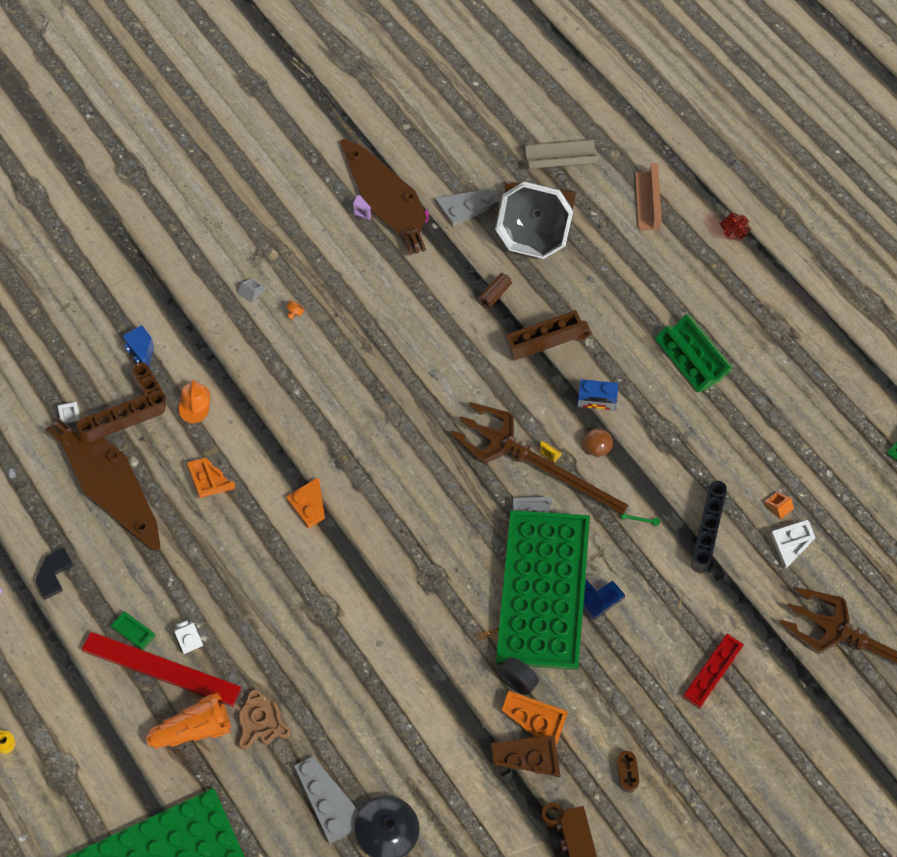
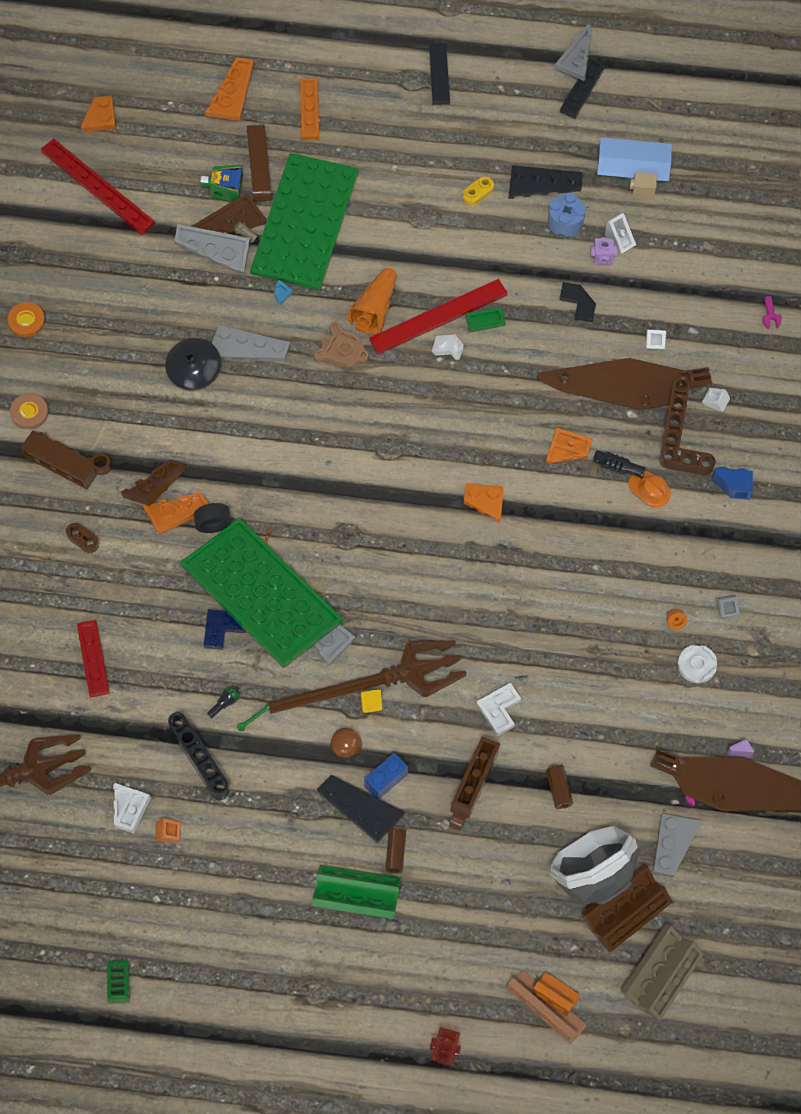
camera: 130 degrees right, 5 degrees up
none -> black piece [207,686,240,719]
none -> dark azure tile [274,280,293,305]
none -> black wing [317,775,405,844]
none -> reddish brown axle [385,828,406,874]
none -> white plate [476,683,521,737]
none -> orange panel [532,973,580,1016]
none -> black hinge [593,450,646,478]
none -> white slope [646,330,666,349]
none -> white tile [677,645,717,684]

